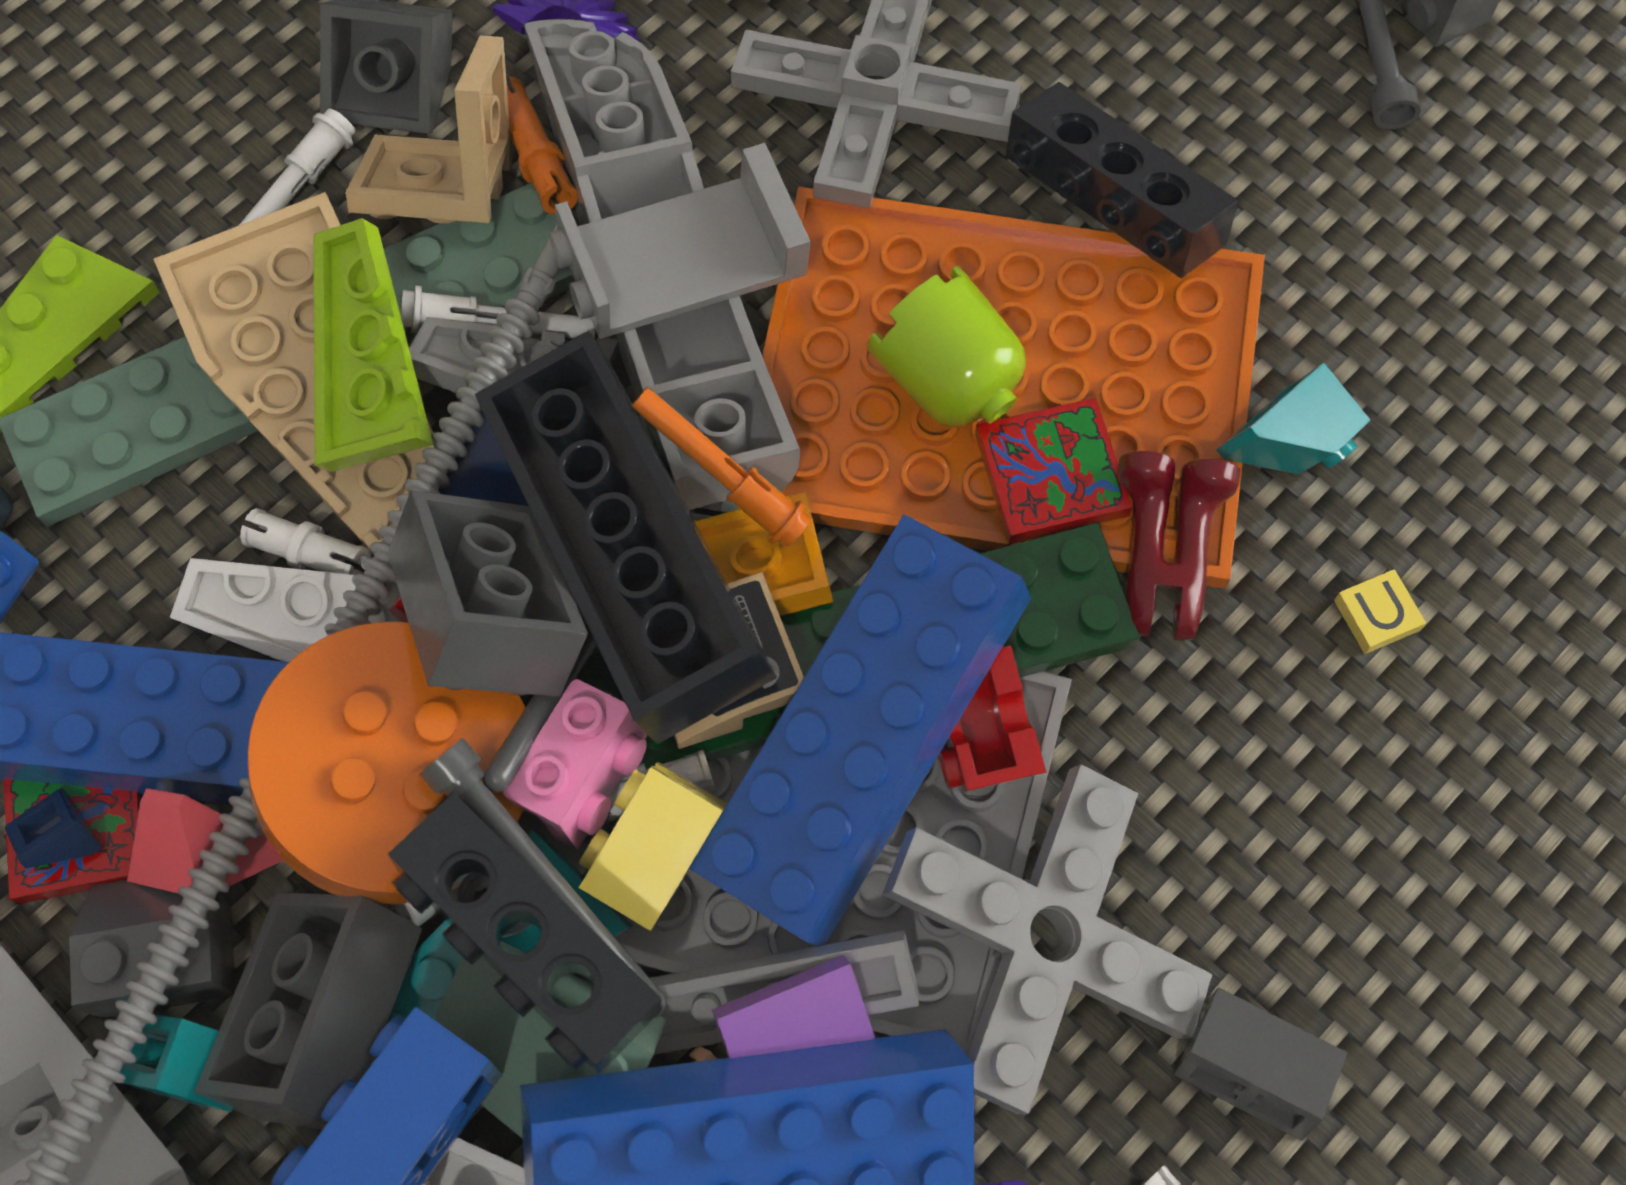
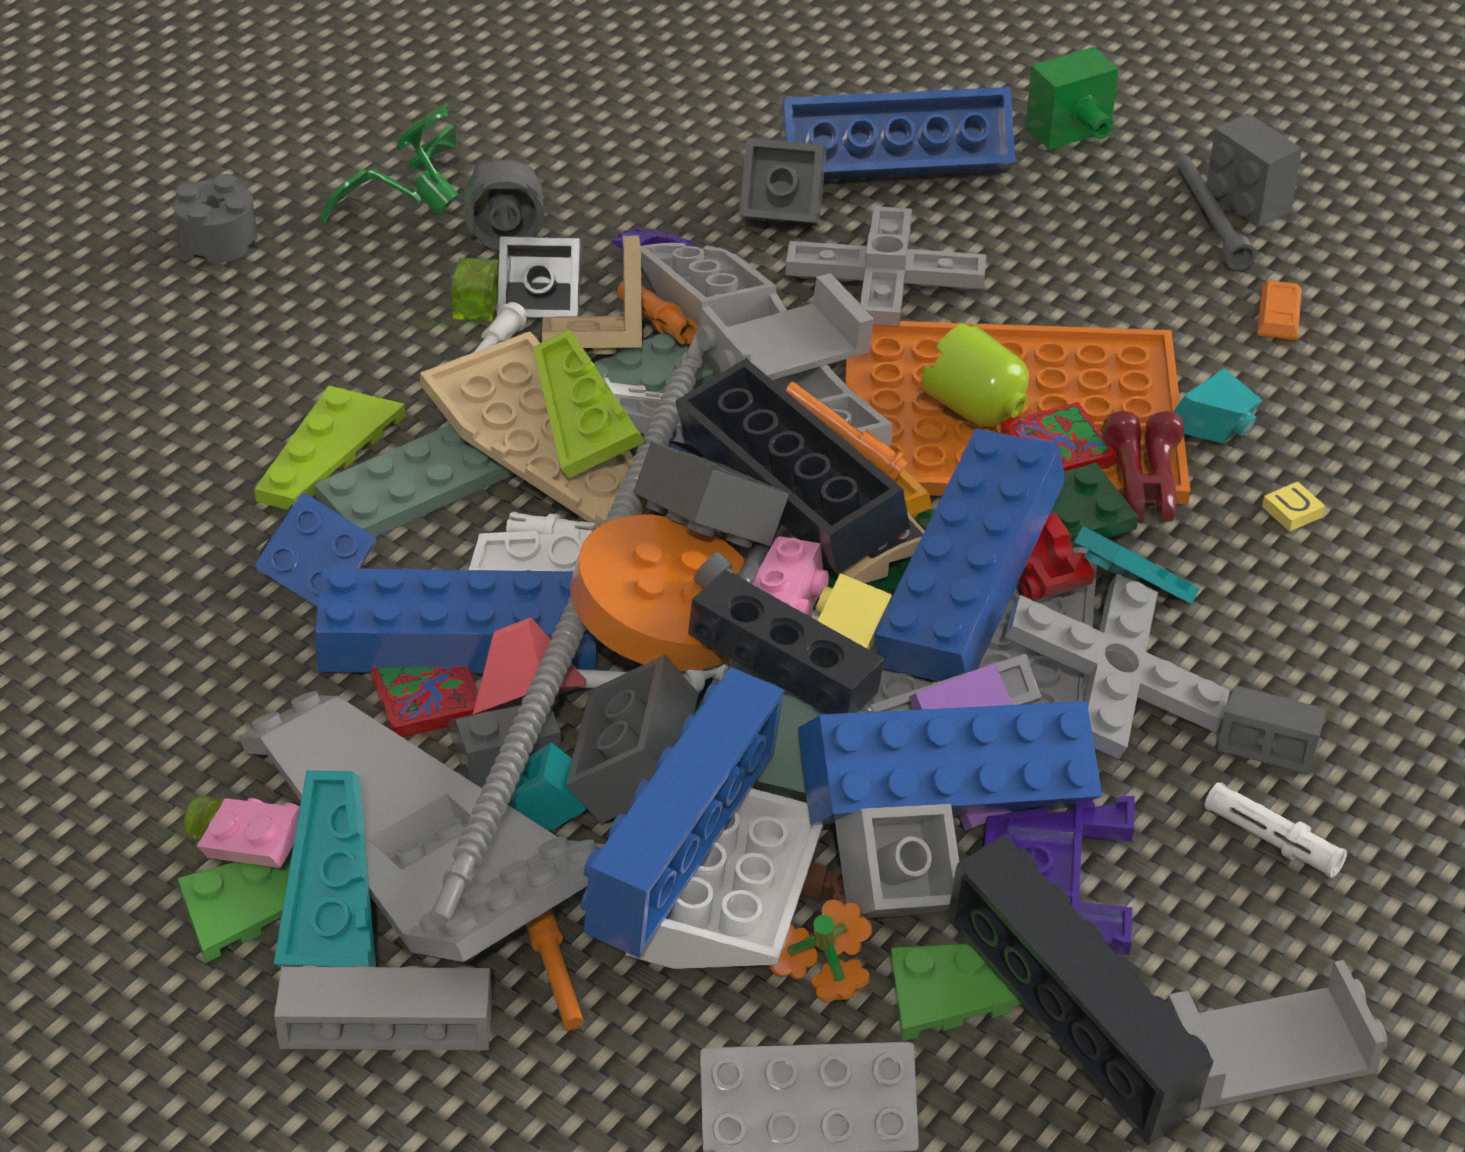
camera: 10 degrees left, 25 degrees down
dark blue slope [4,788,103,868] -> none
black brick [1005,82,1239,279] -> none
none -> clear neon green brick [451,258,499,322]
none -> teal wing [1074,526,1200,604]
none -> orange tile [1257,280,1302,341]

